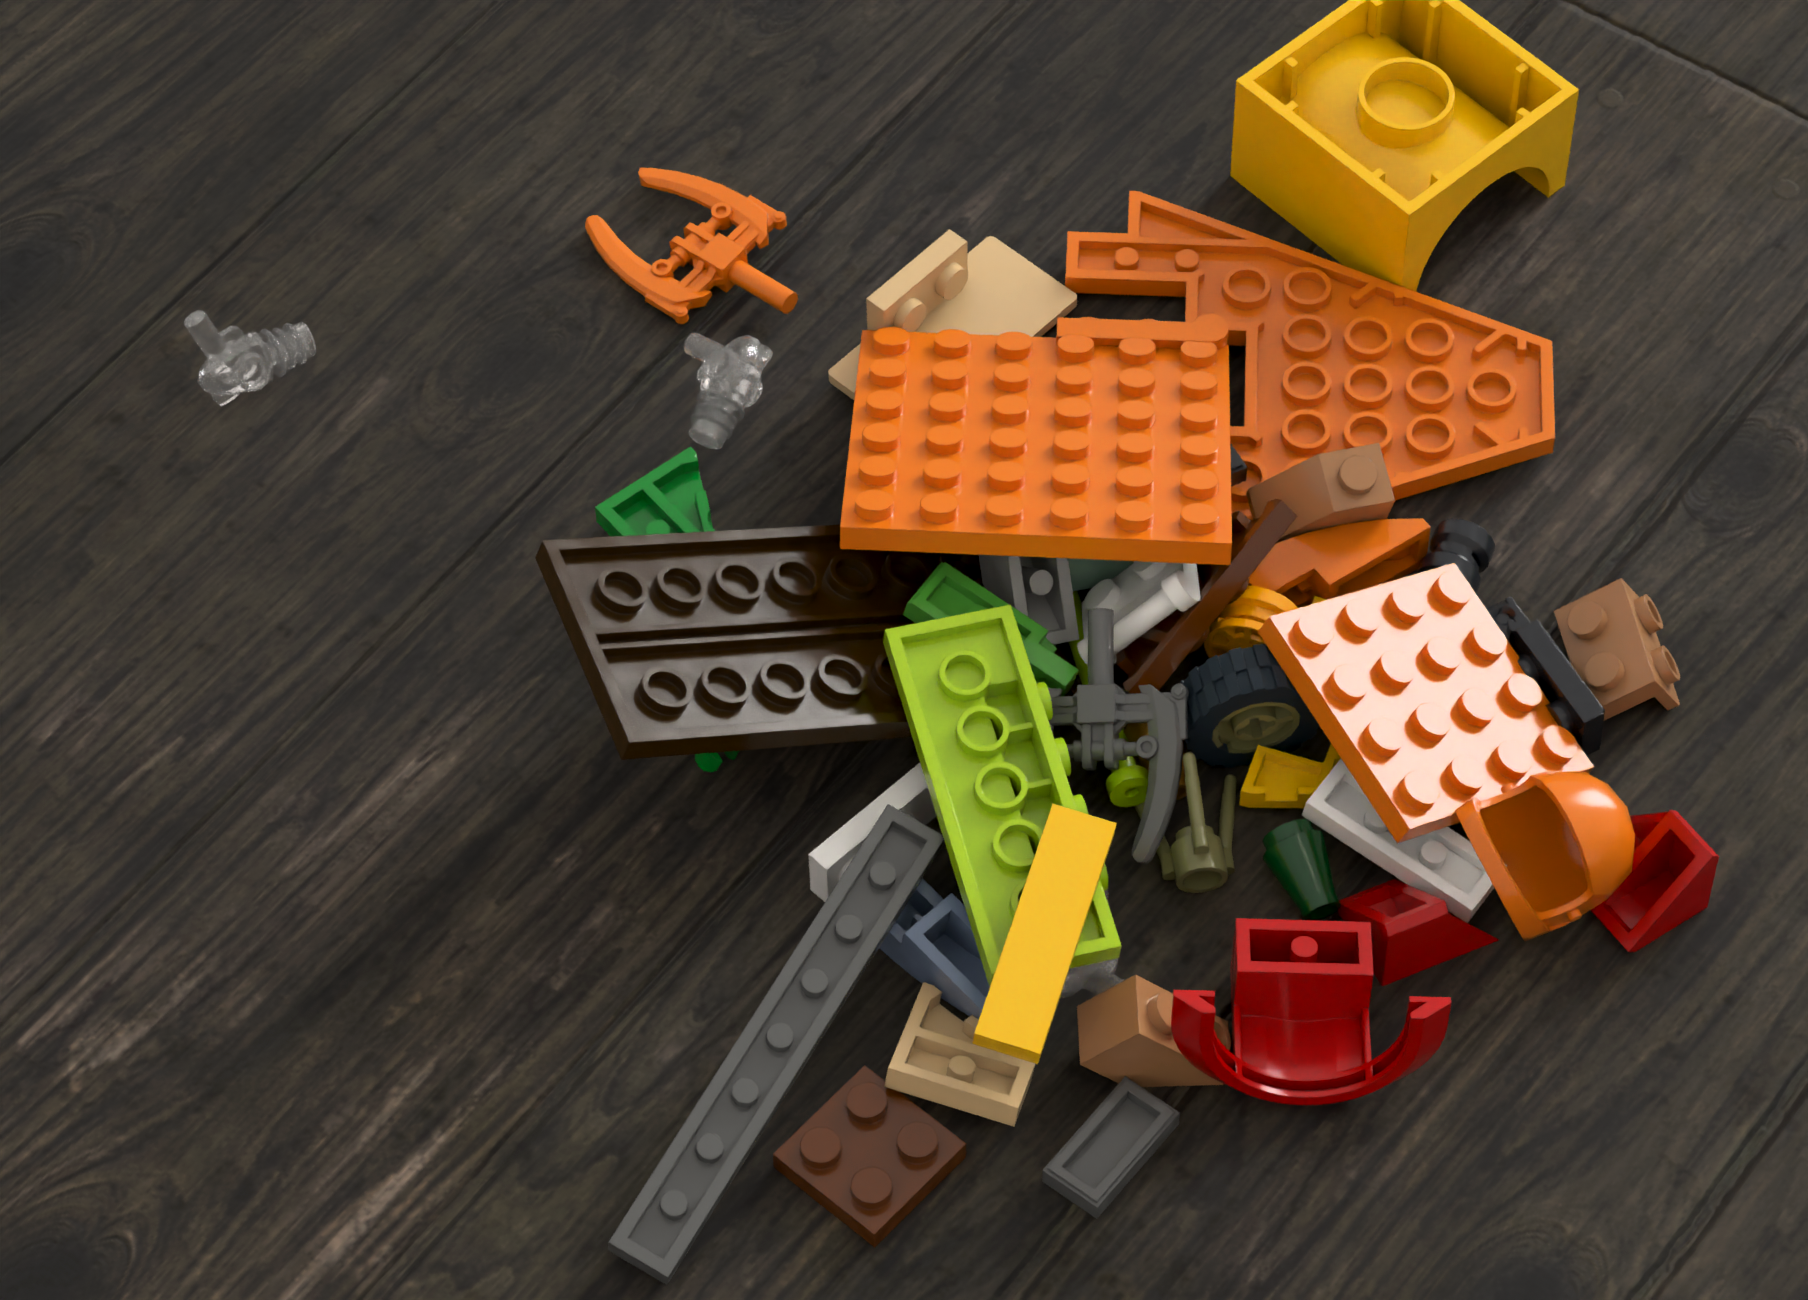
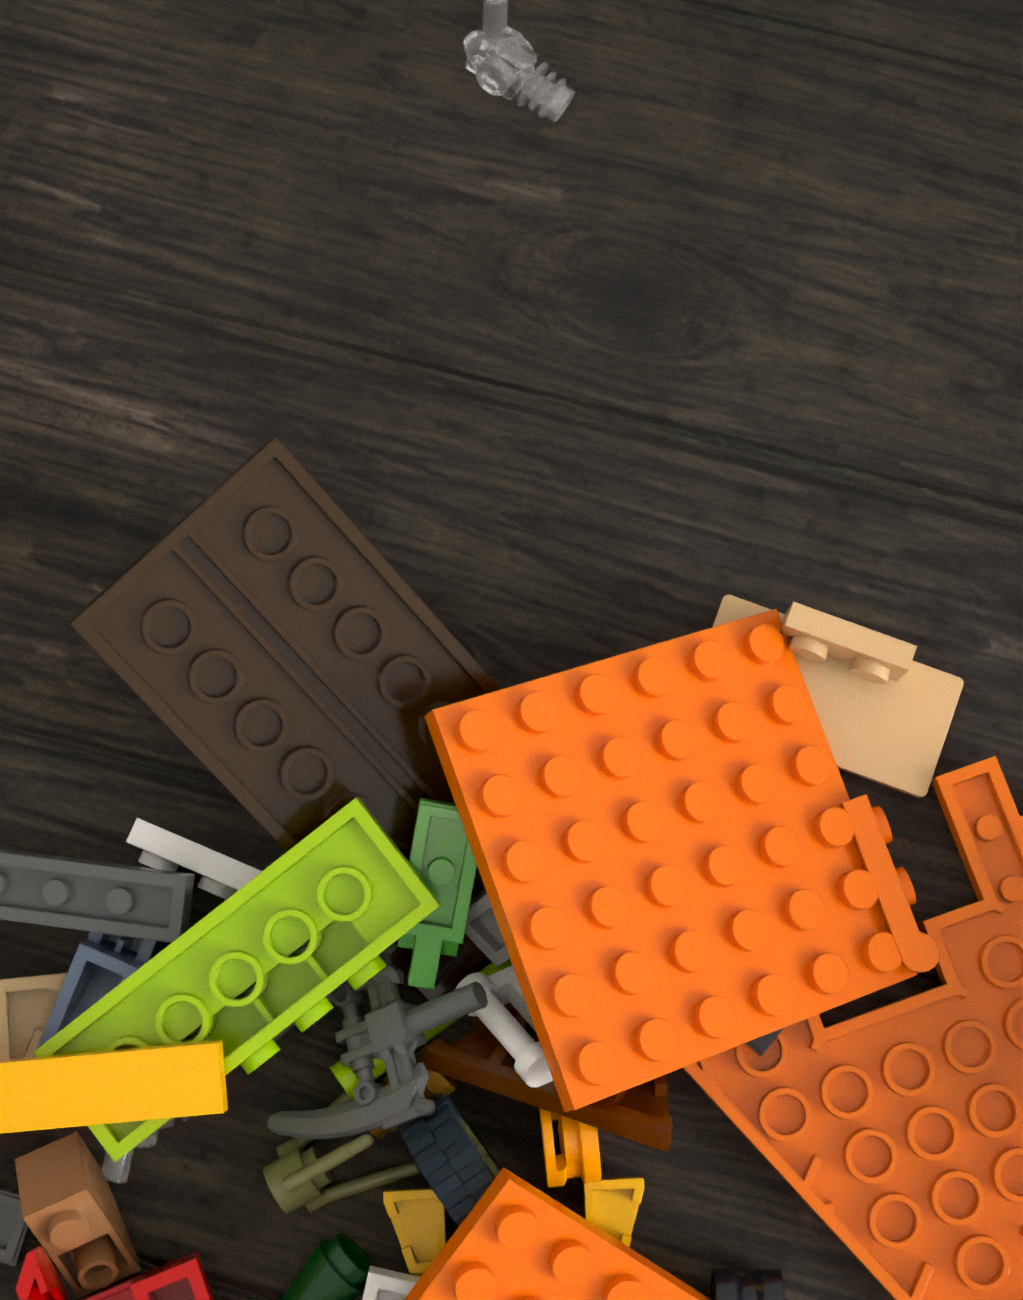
camera: 65 degrees right, 25 degrees up
orange bar [585,168,798,324] -> none
green wing [595,446,715,537] -> none
clear piece [684,333,773,449] -> none
medium nougat slope [1246,443,1395,543] -> none
orange slope [1248,518,1431,608] -> none

